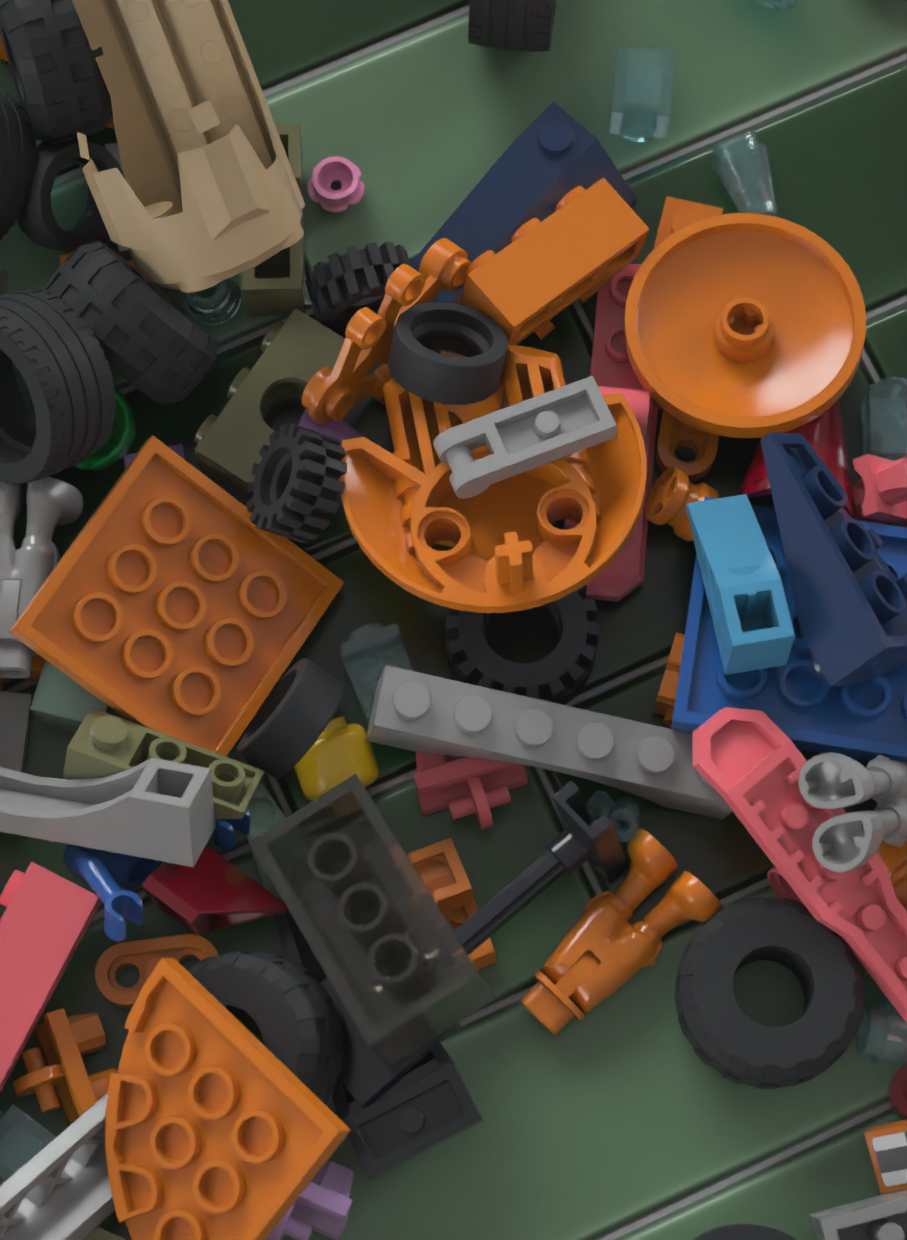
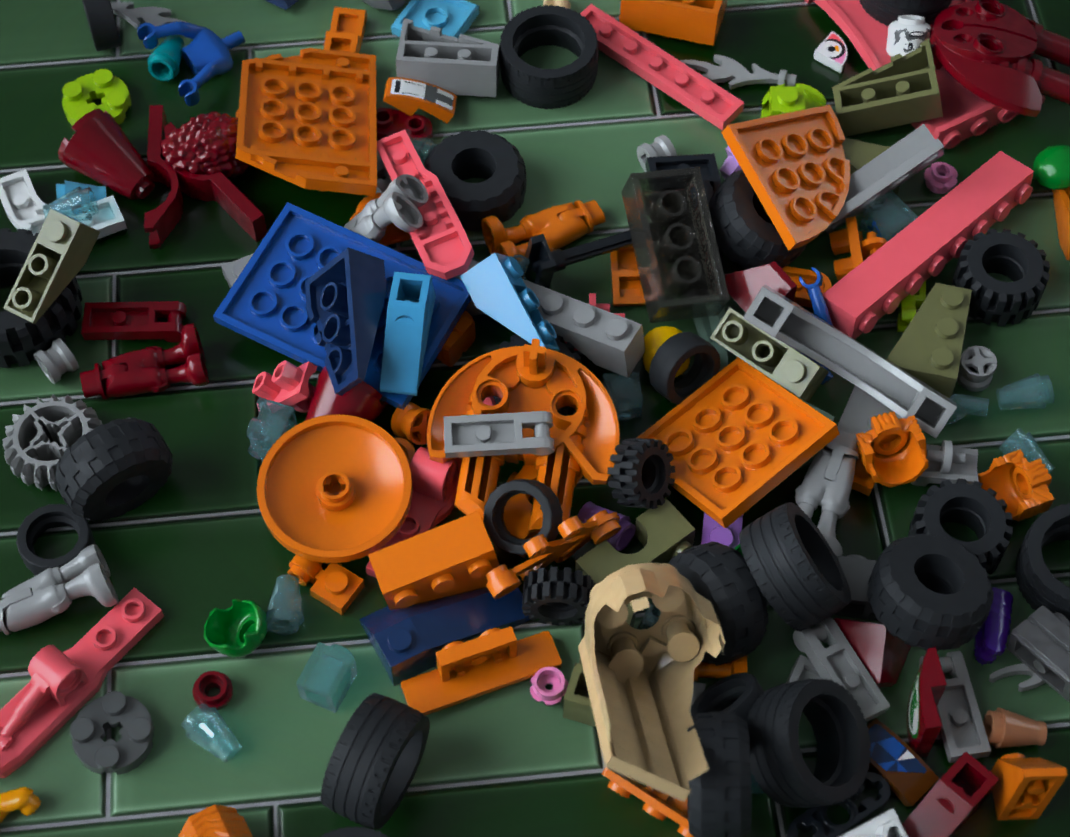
camera: 160 degrees left, 15 degrees down
none -> dark red plate [192,671,233,711]
none -> green hair [204,598,268,658]
none -> orange bracket [401,626,562,715]
none -> slope [460,252,560,352]
none -> light grey wheel [637,135,677,173]

